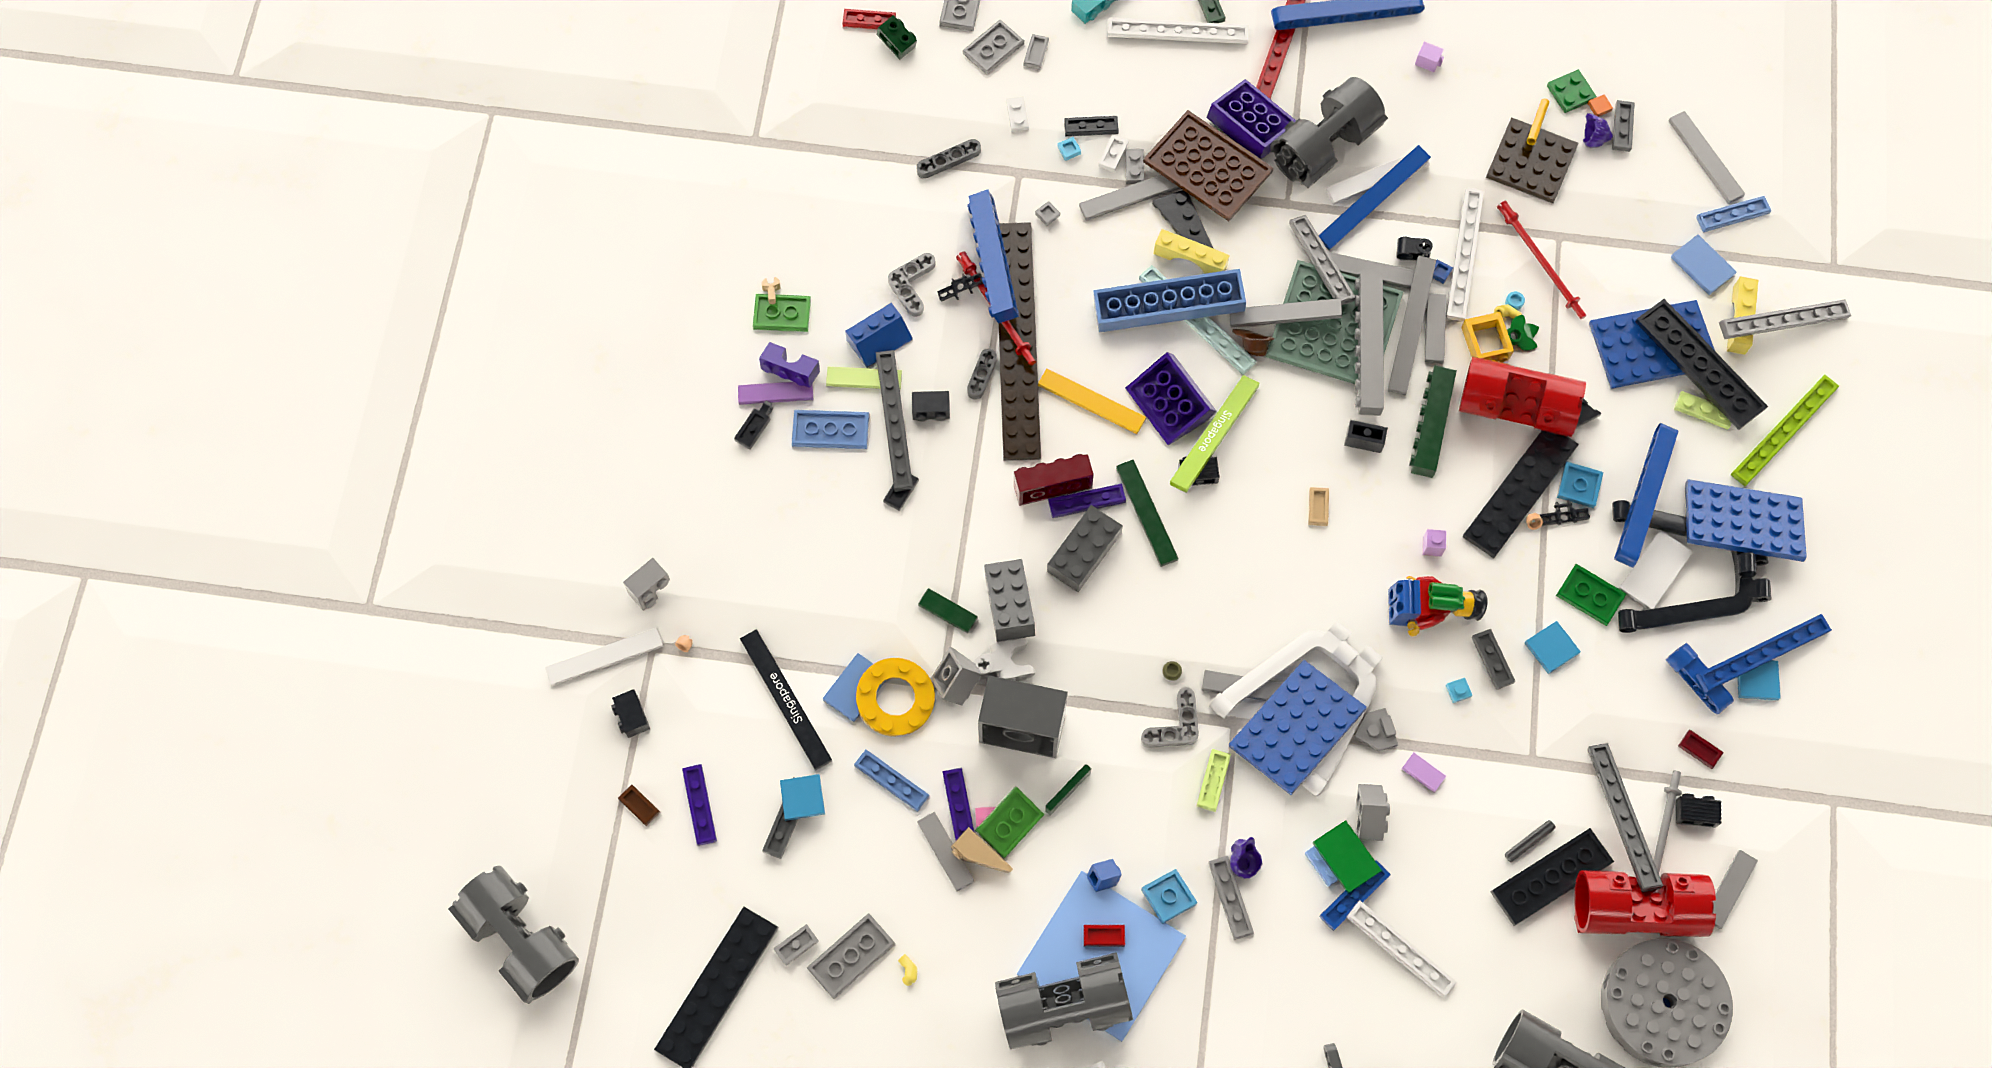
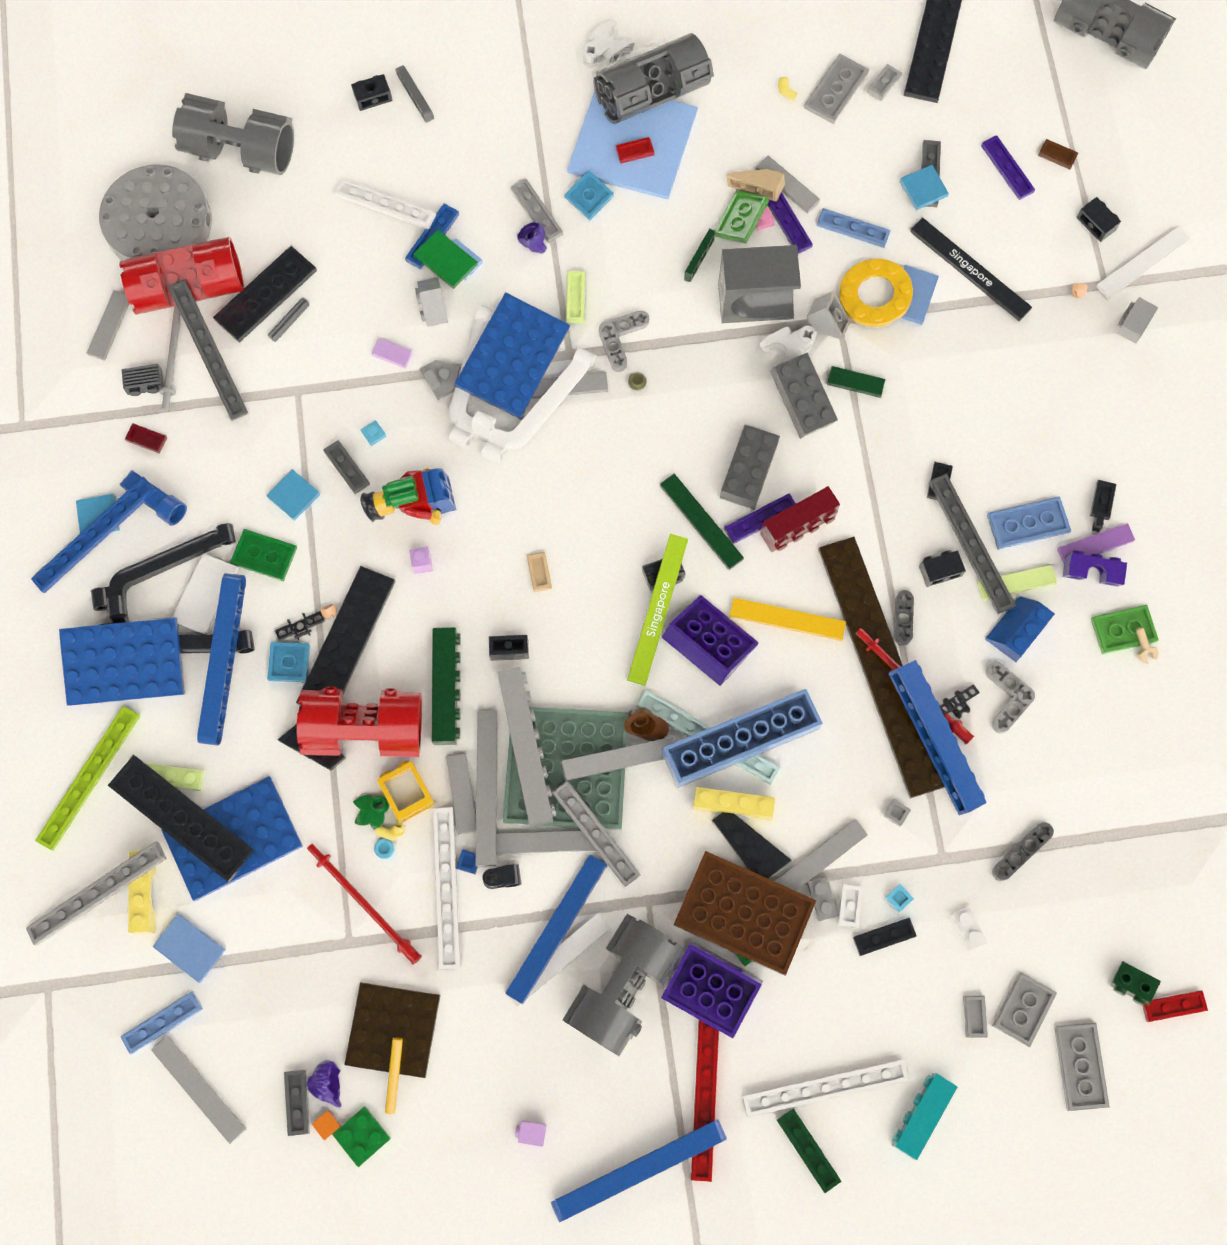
camera: 165 degrees right, 5 degrees up
brick [1086,858,1122,892] -> none

